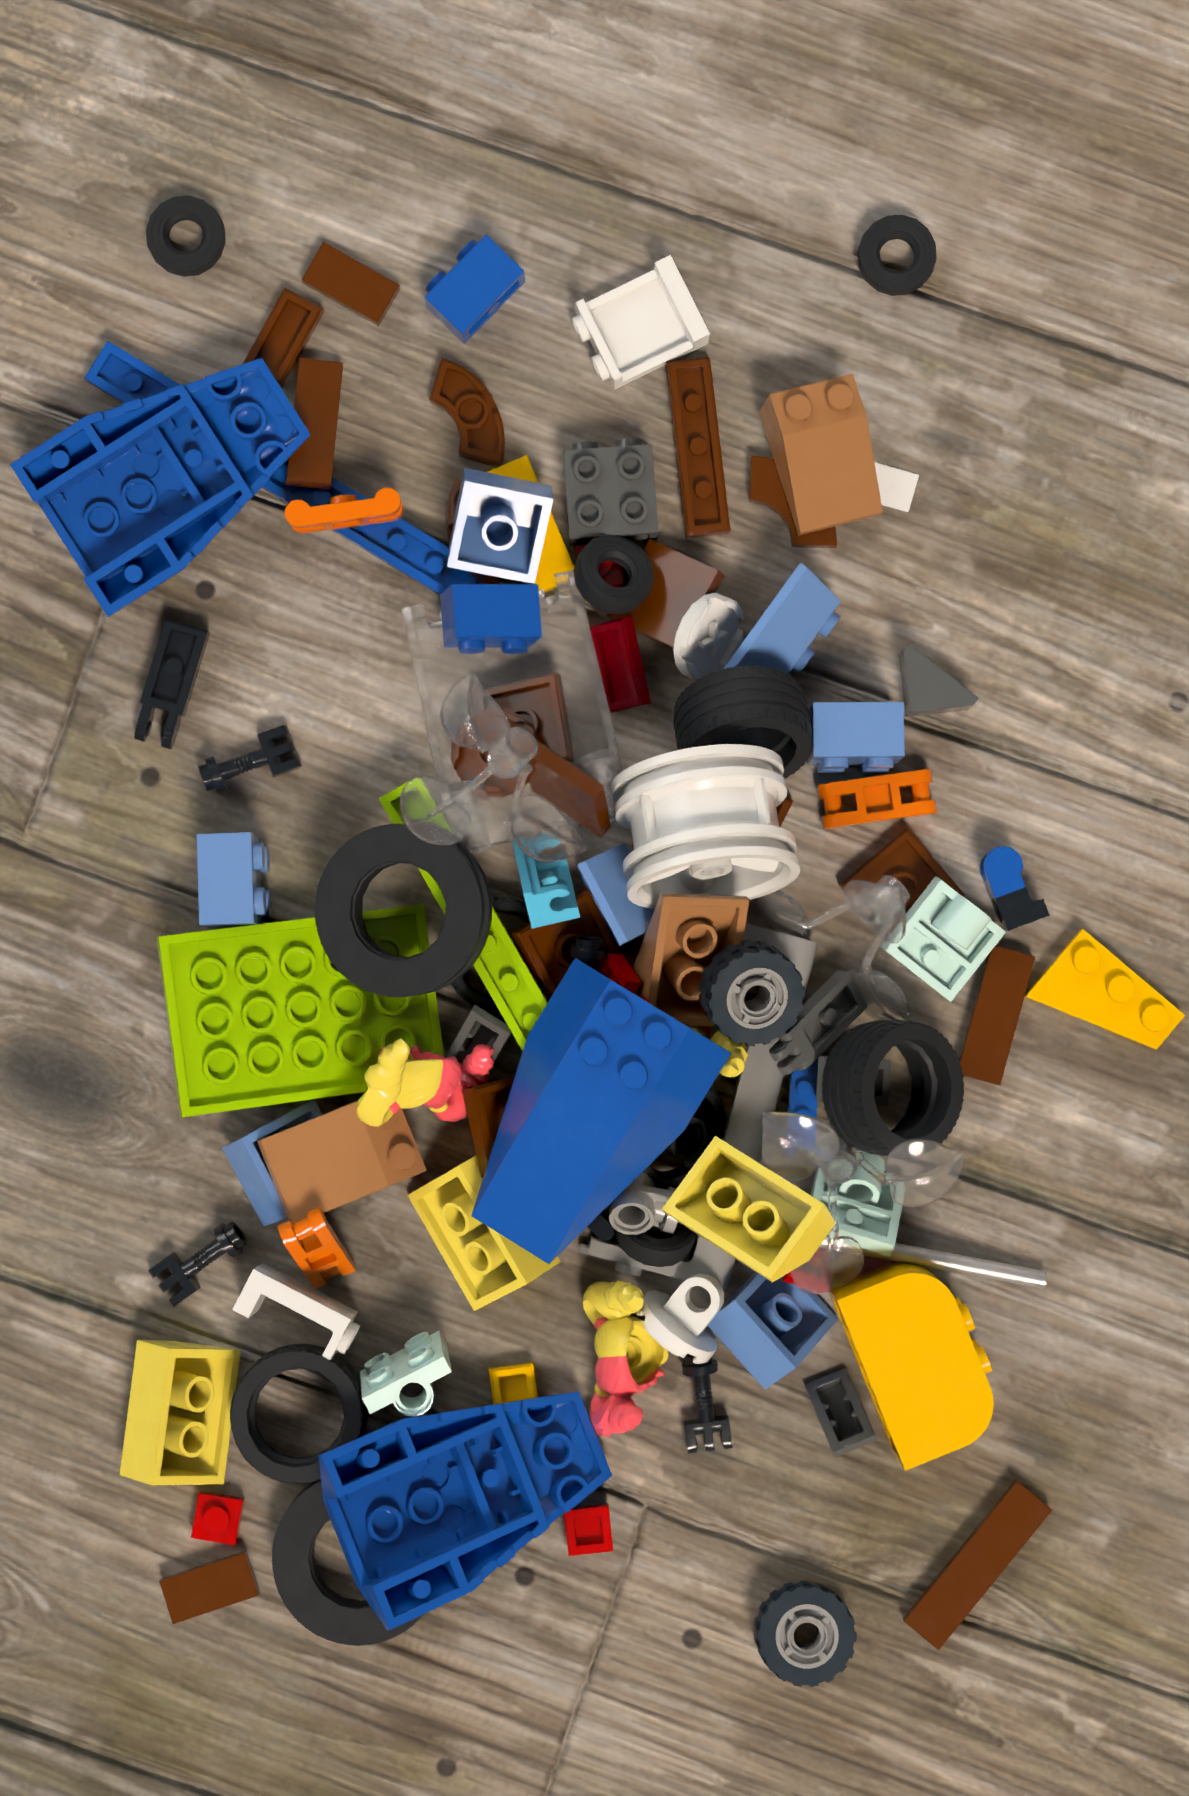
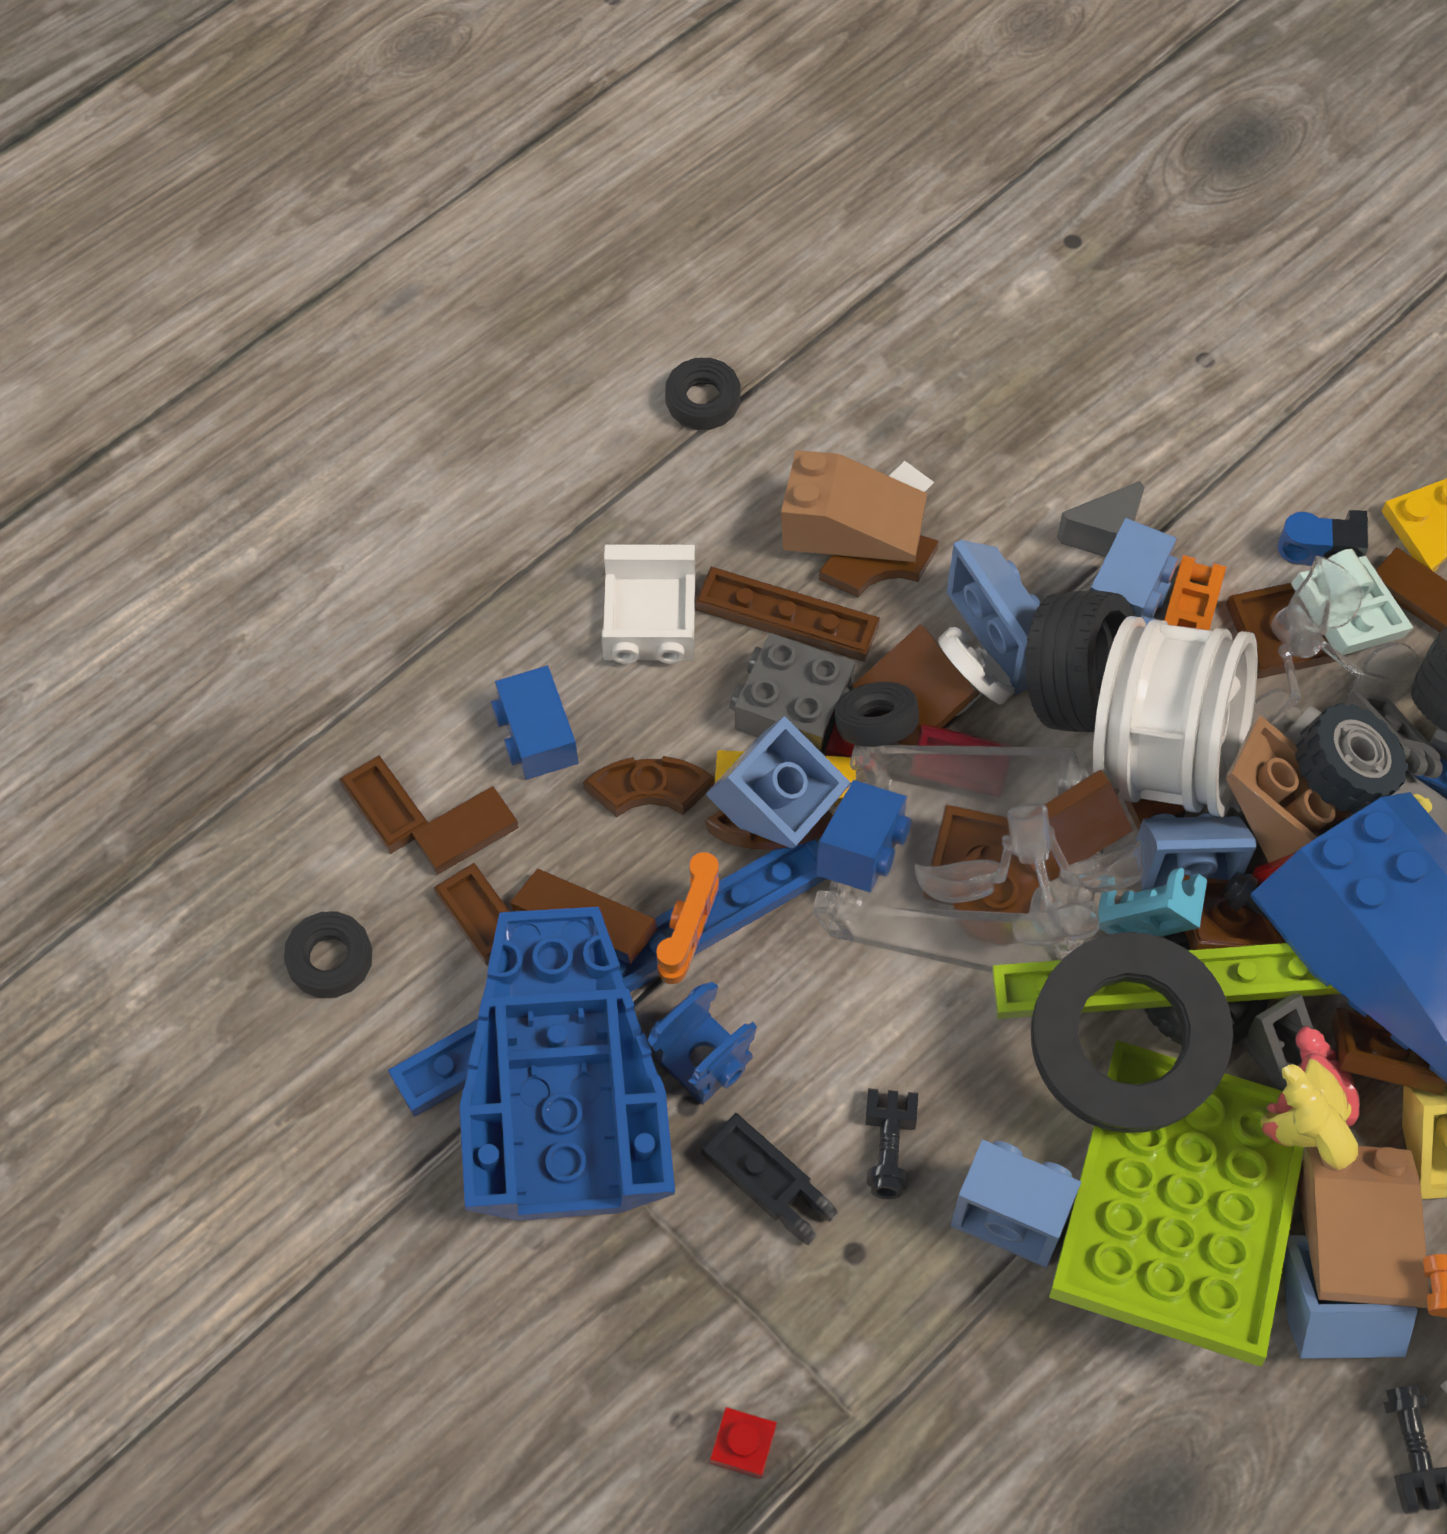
camera: 65 degrees left, 25 degrees down
none -> reddish brown tile [340,755,428,854]
none -> blue piece [648,982,757,1105]

